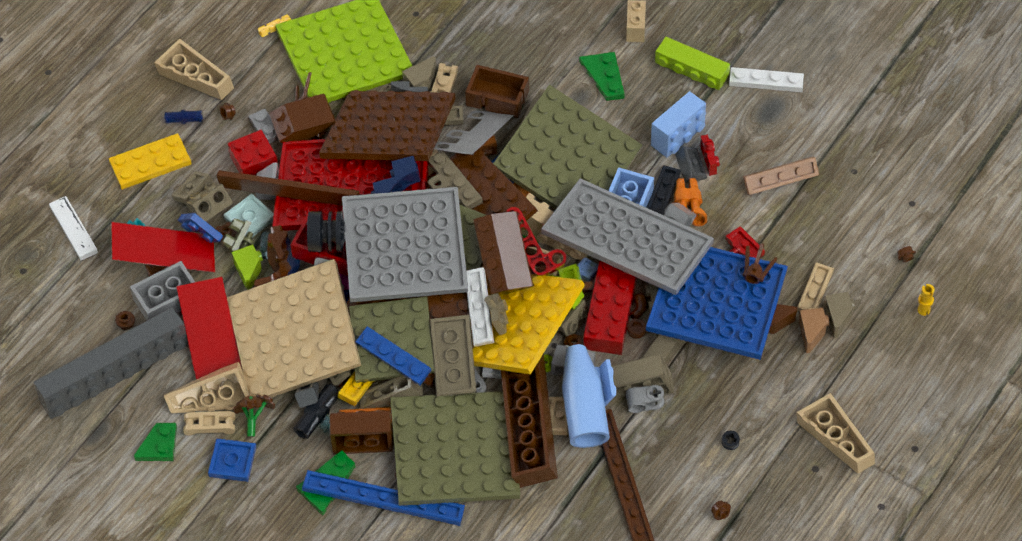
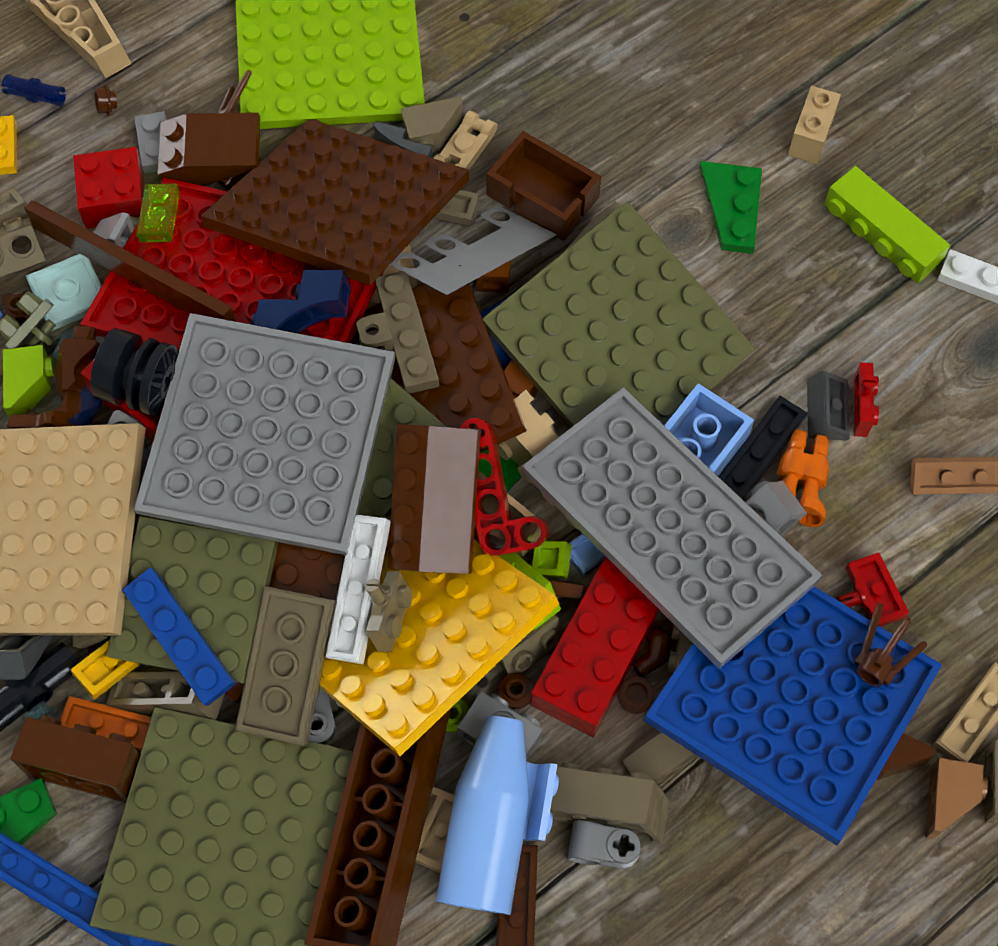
camera: 15 degrees right, 10 degrees up
light blue brick [651,91,706,158] -> none
none -> clear neon green plate [136,183,180,242]

